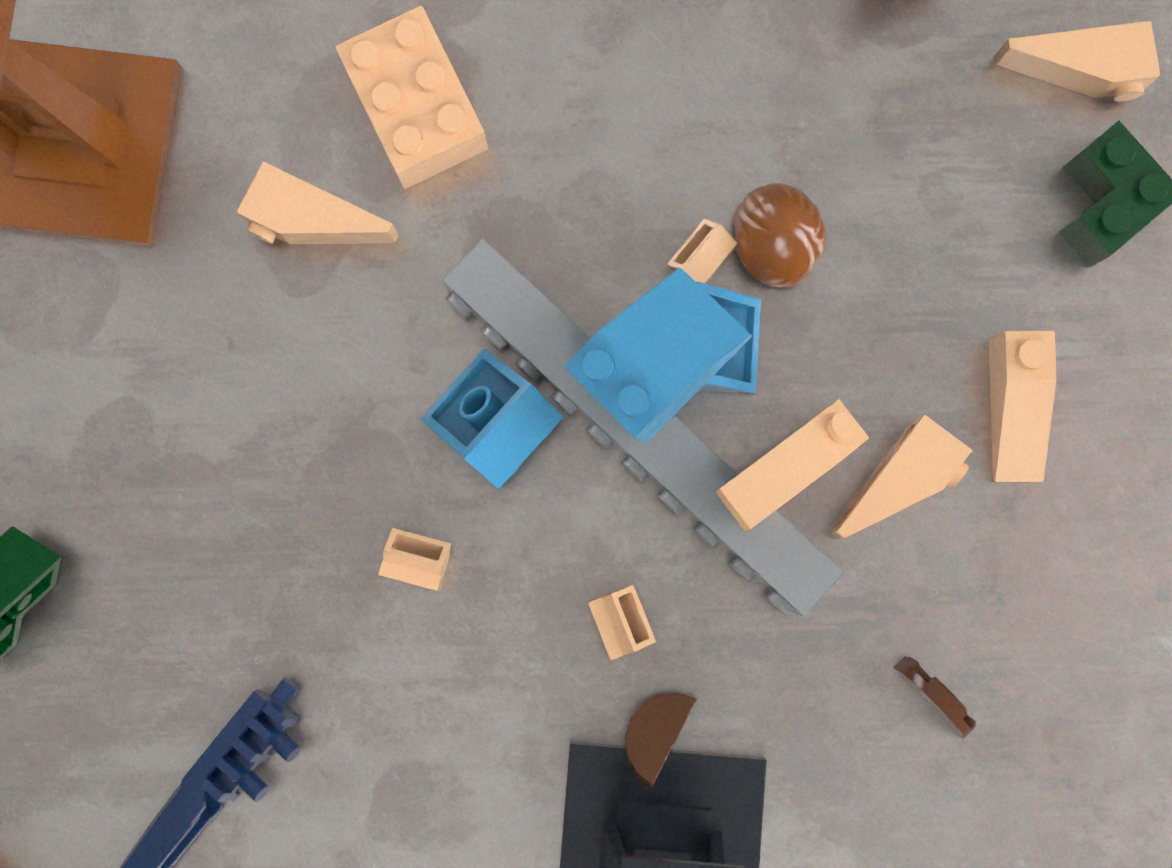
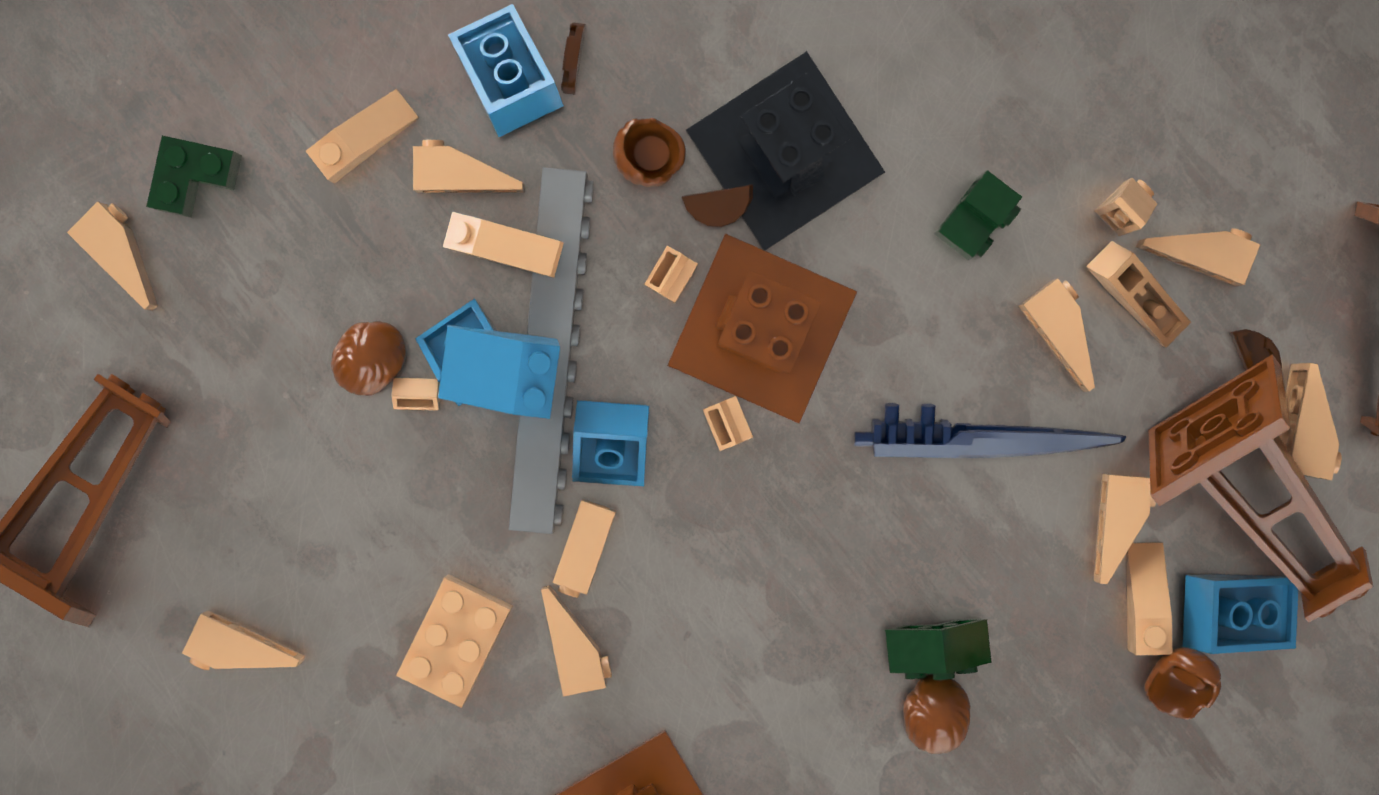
camera: 130 degrees left, 5 degrees up
none -> dark azure slope [448,4,564,137]
none -> light nougat brick [553,499,617,598]
none -> dark orange piece [613,118,686,187]
none -> dark orange piece [667,233,857,423]

